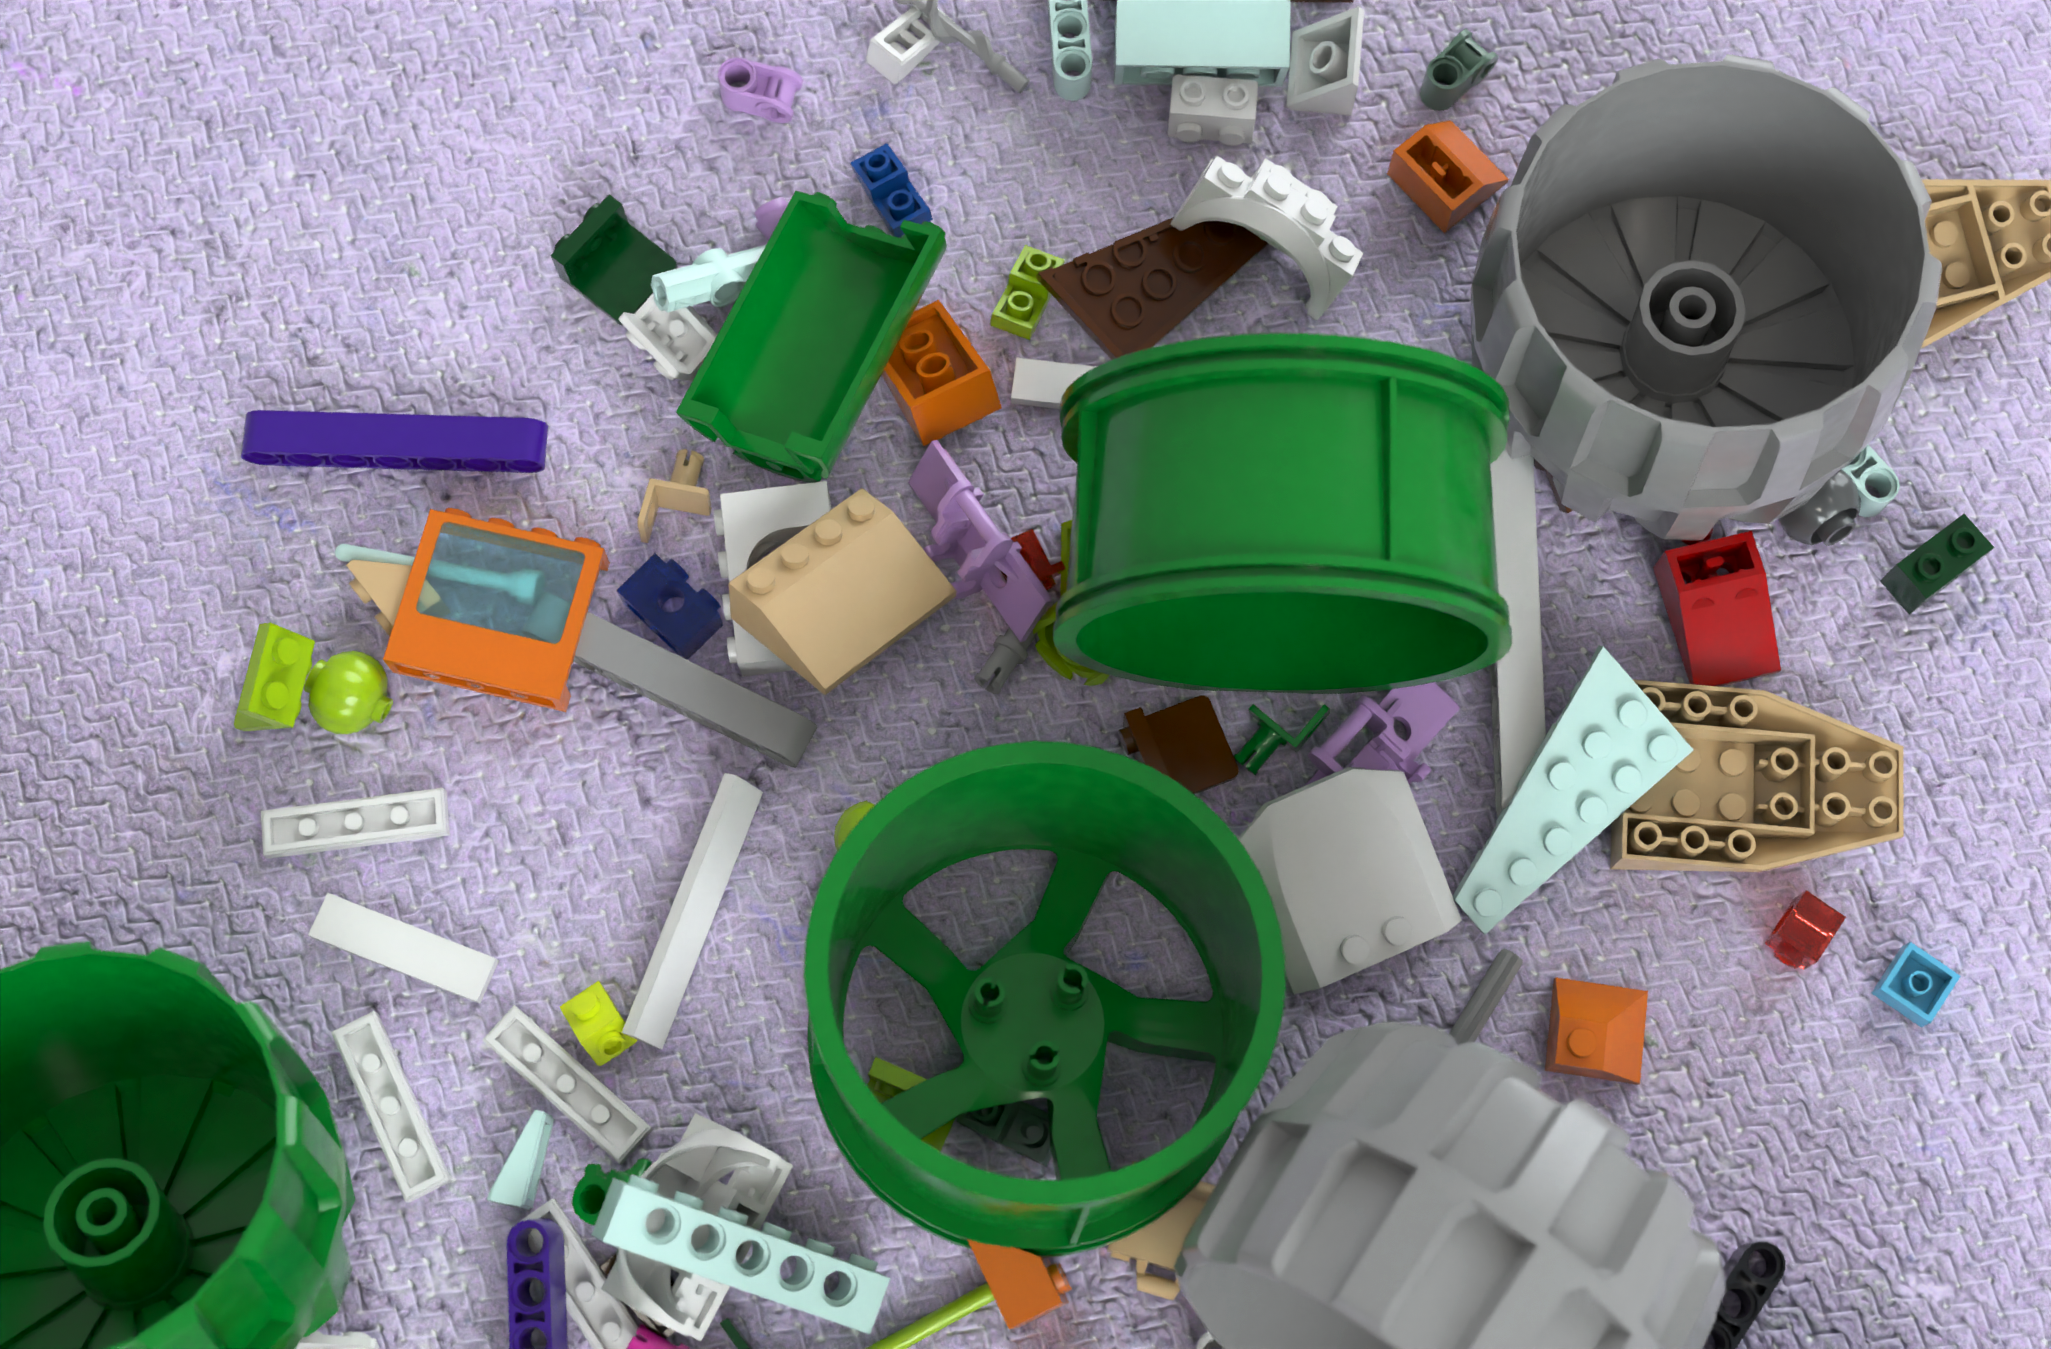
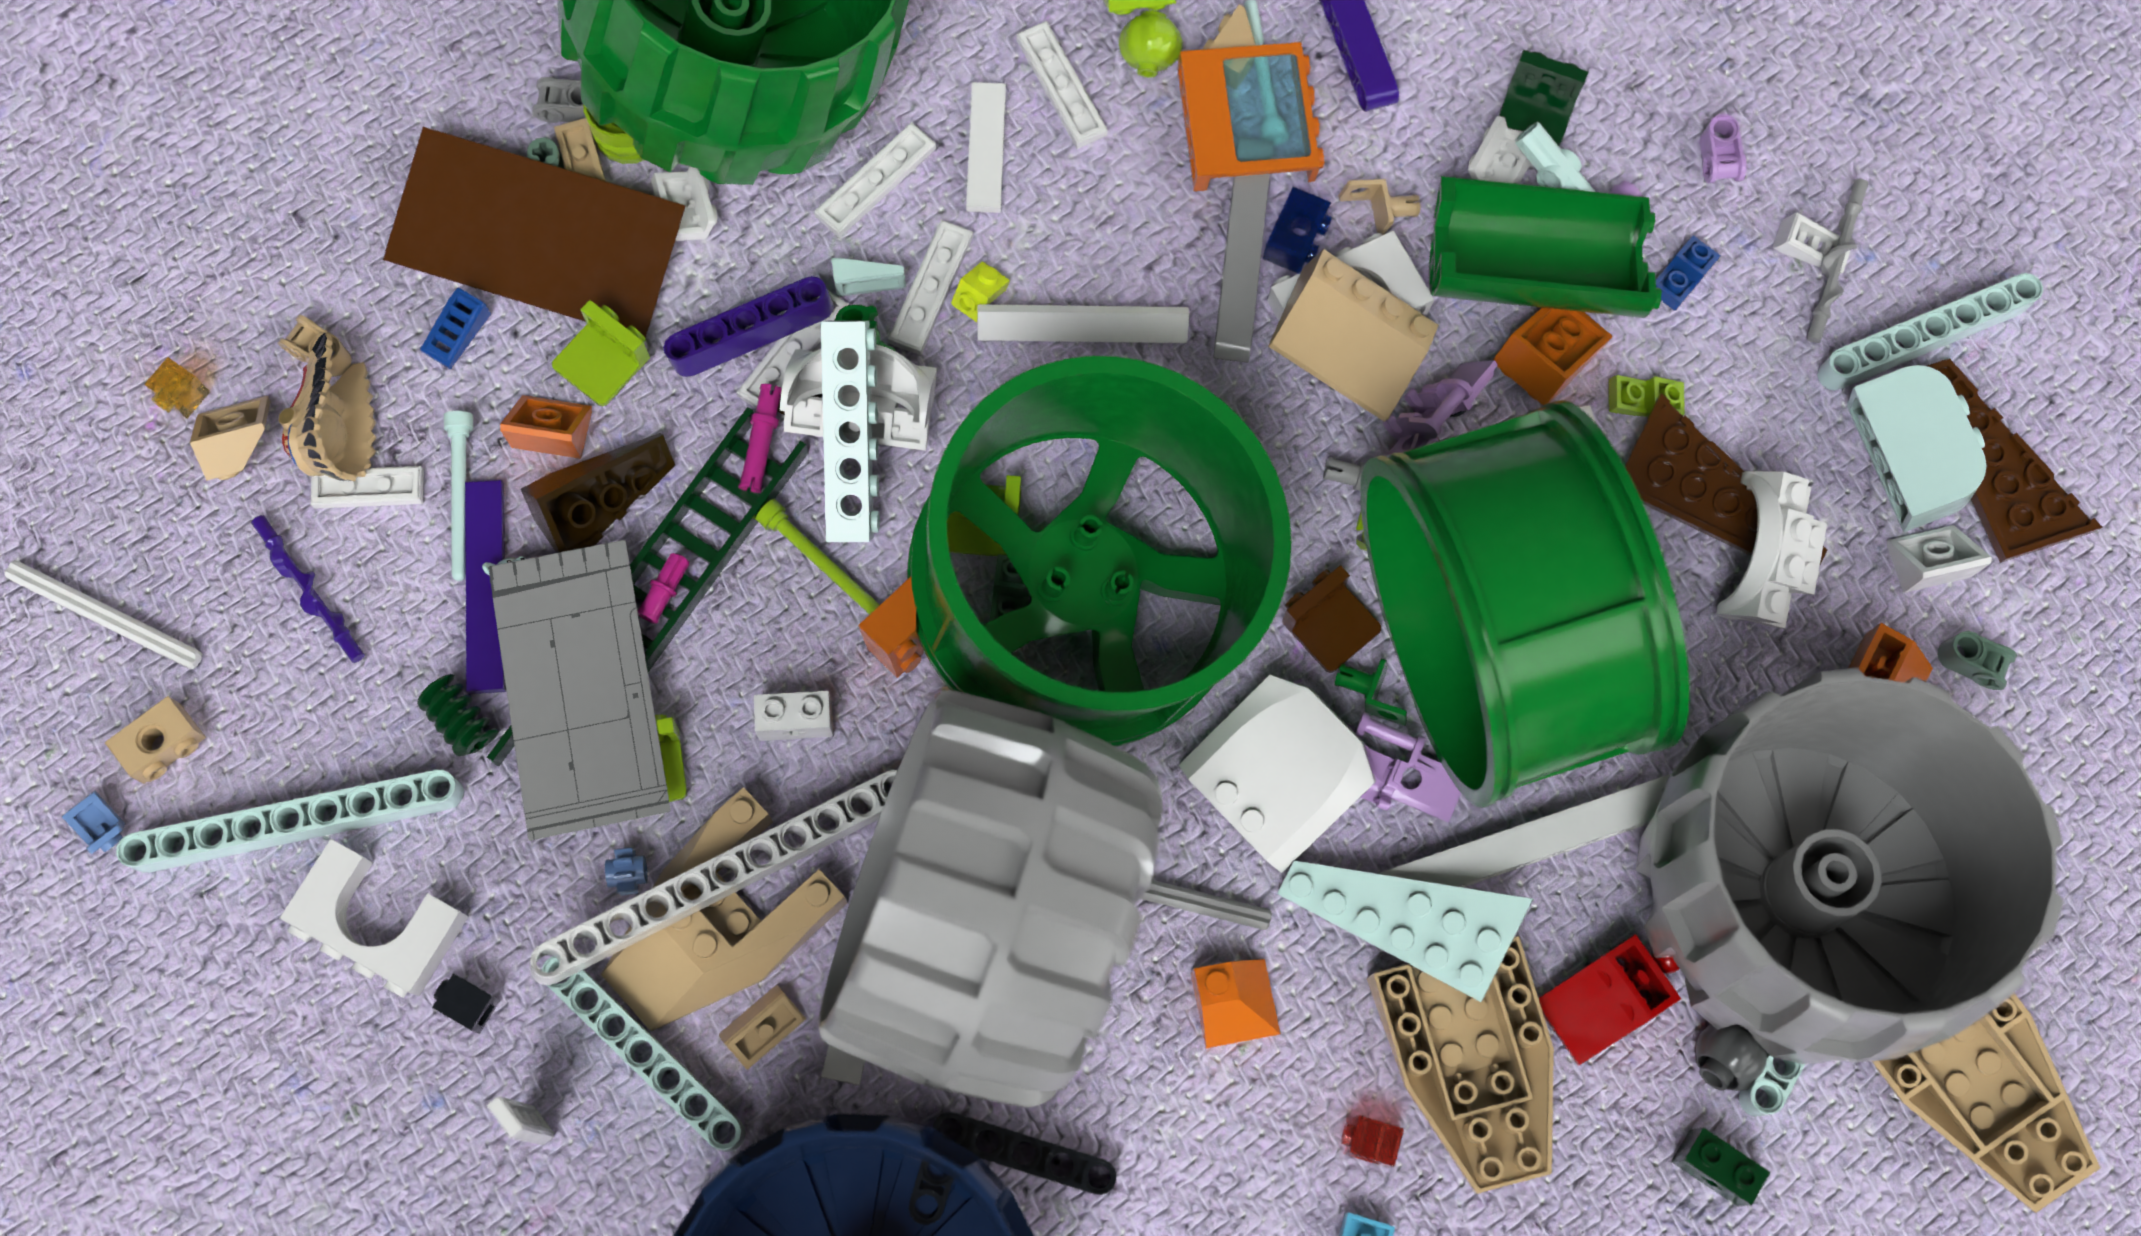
camera: 65 degrees right, 0 degrees up
white bracket [1167,74,1258,146] -> none

